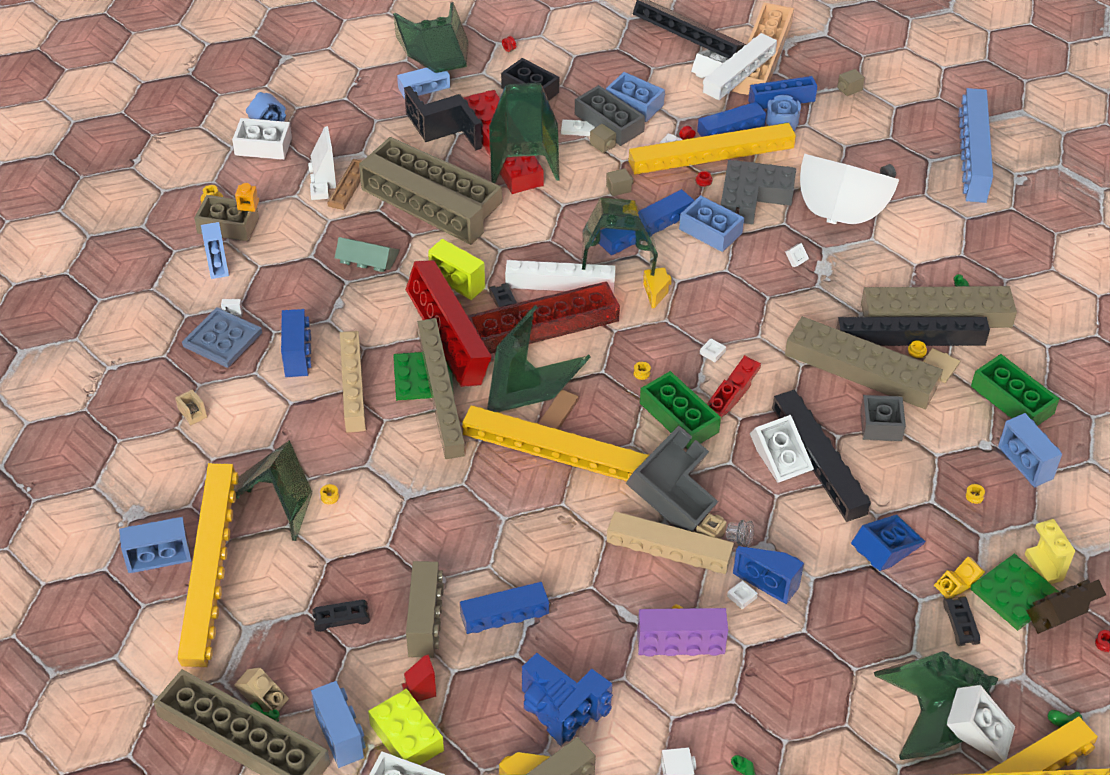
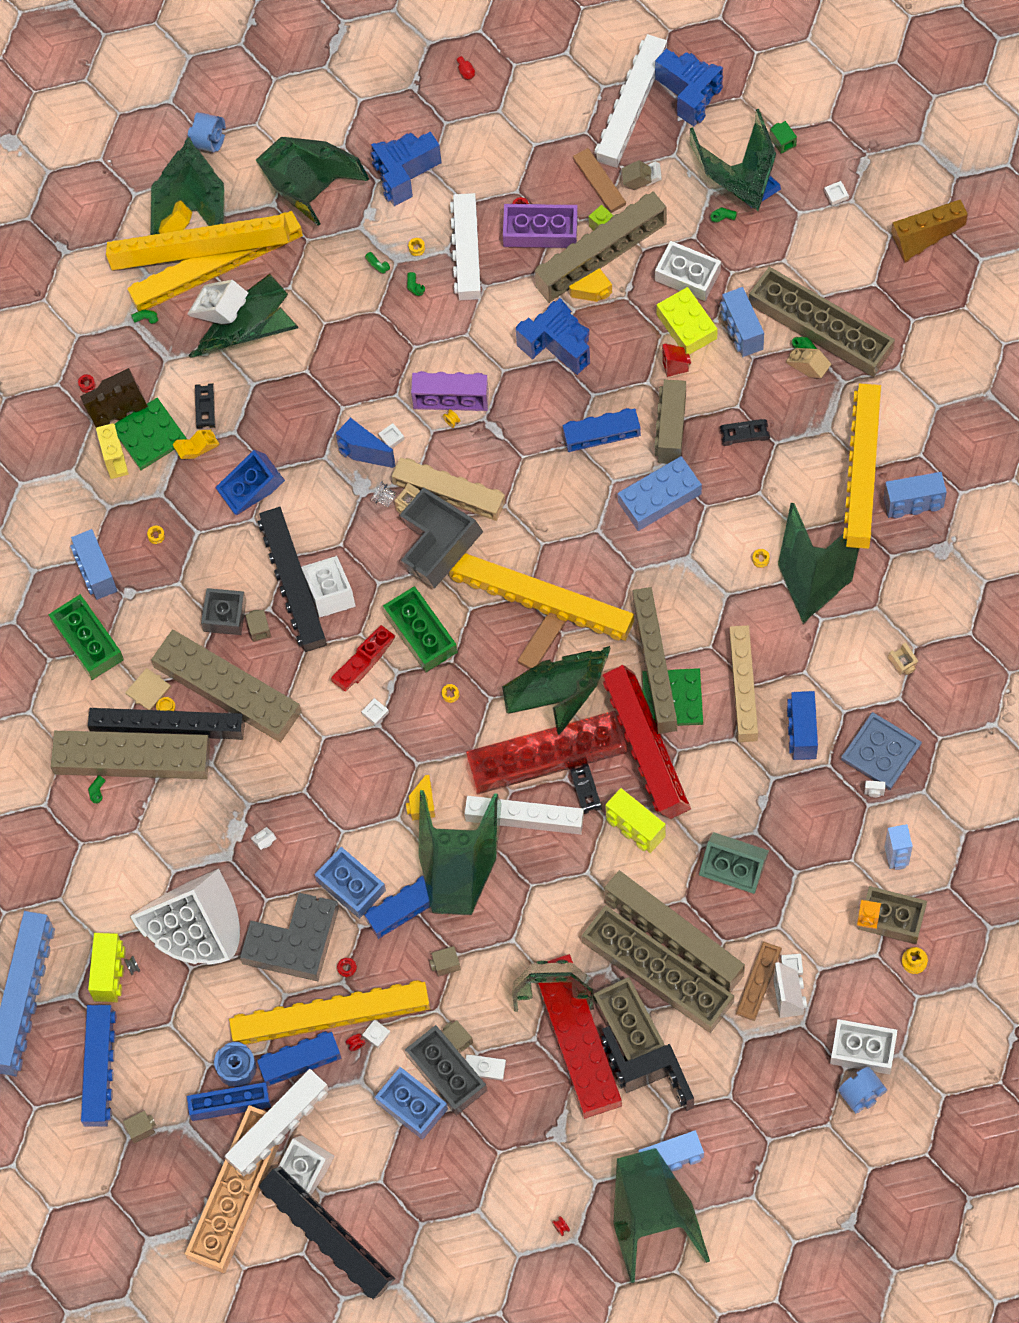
camera: 170 degrees left, 20 degrees up
black brick [501,58,560,108] -> none
none -> blue brick [81,1005,117,1127]
none -> neon yellow brick [88,933,126,1002]
none -> dark tan brick [246,610,271,642]
none -> dark tan brick [593,977,665,1062]
none -> medium blue brick [618,456,702,531]

